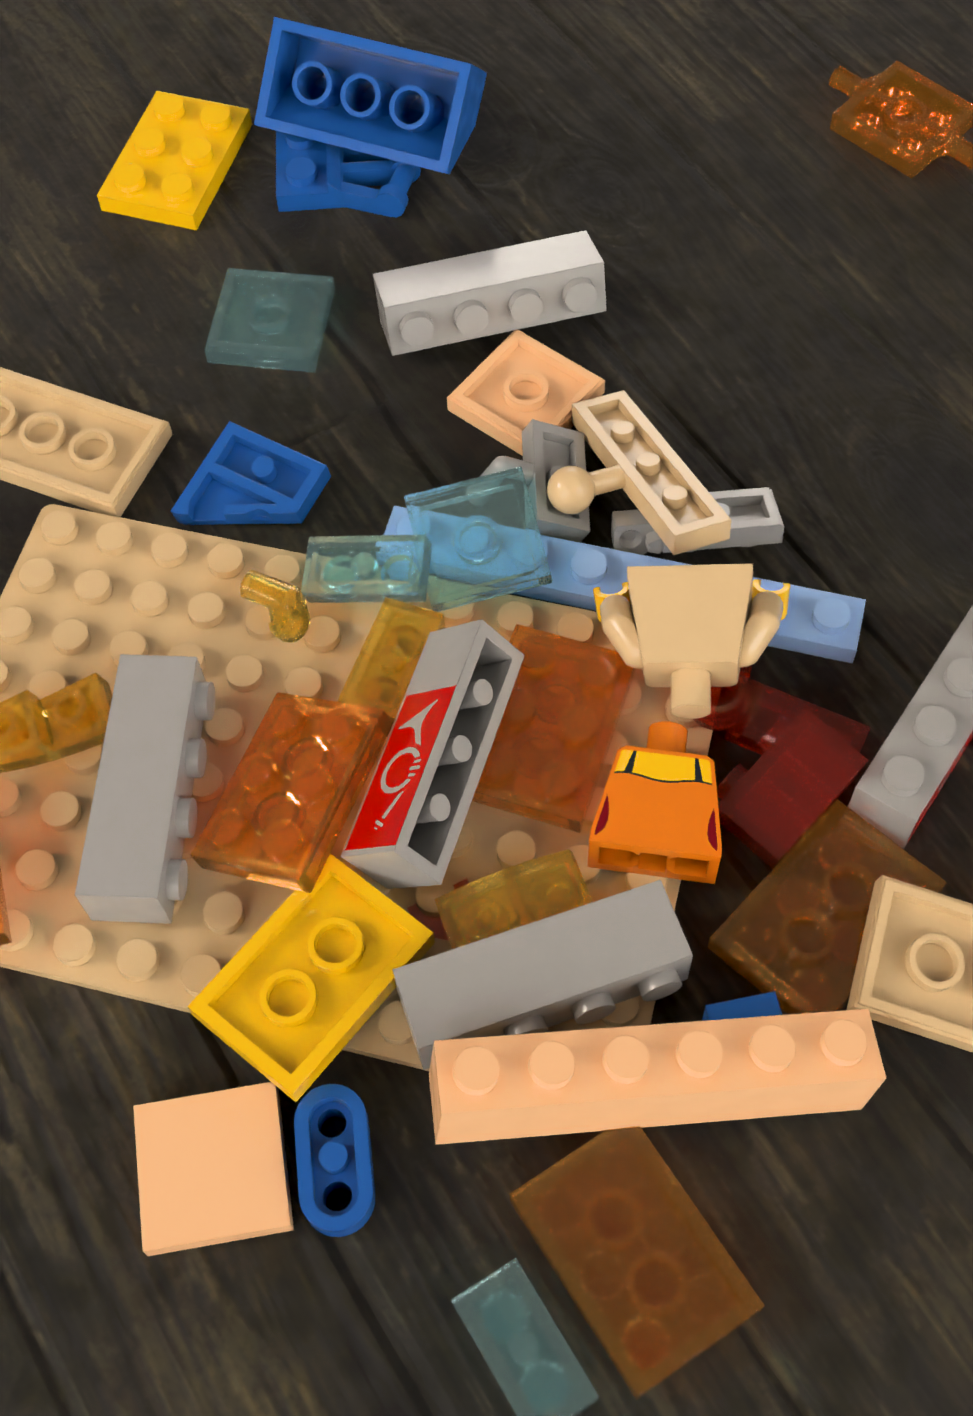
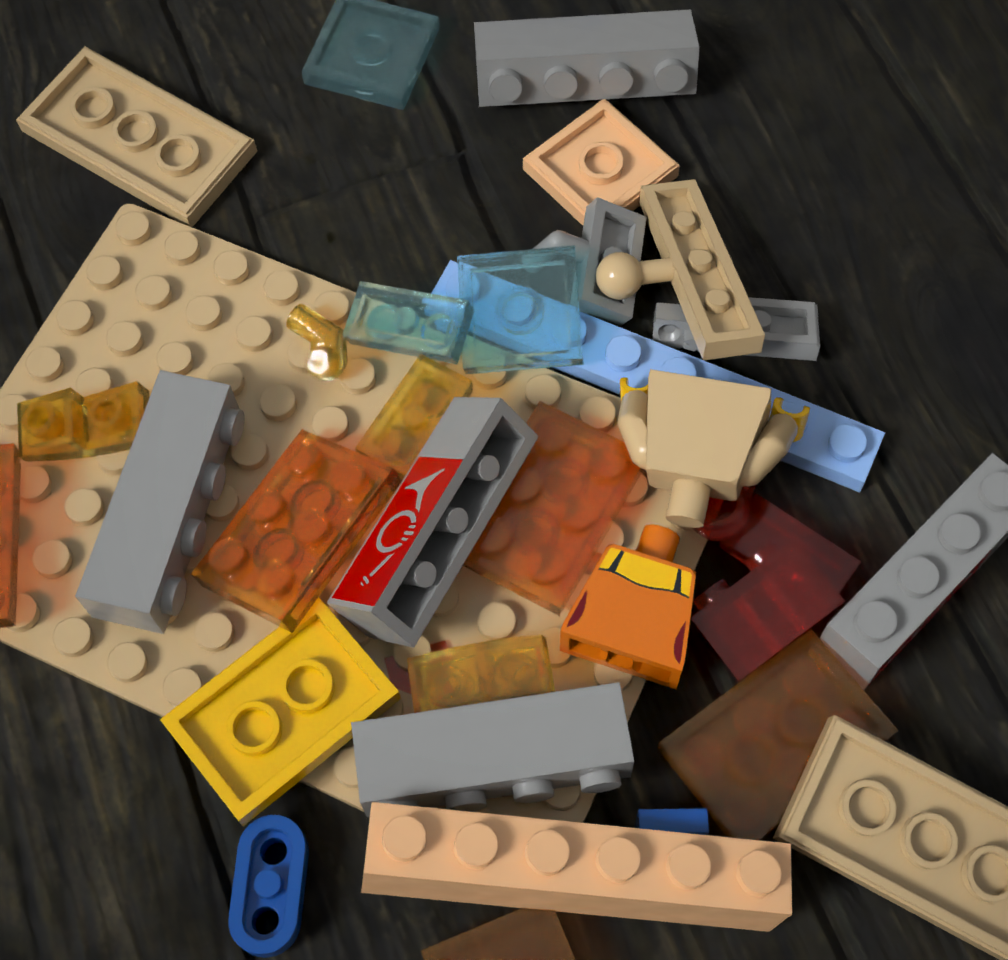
camera: 10 degrees right, 5 degrees up
light nougat tile [133,1082,294,1256] -> none
blue wing [171,421,331,525] -> none

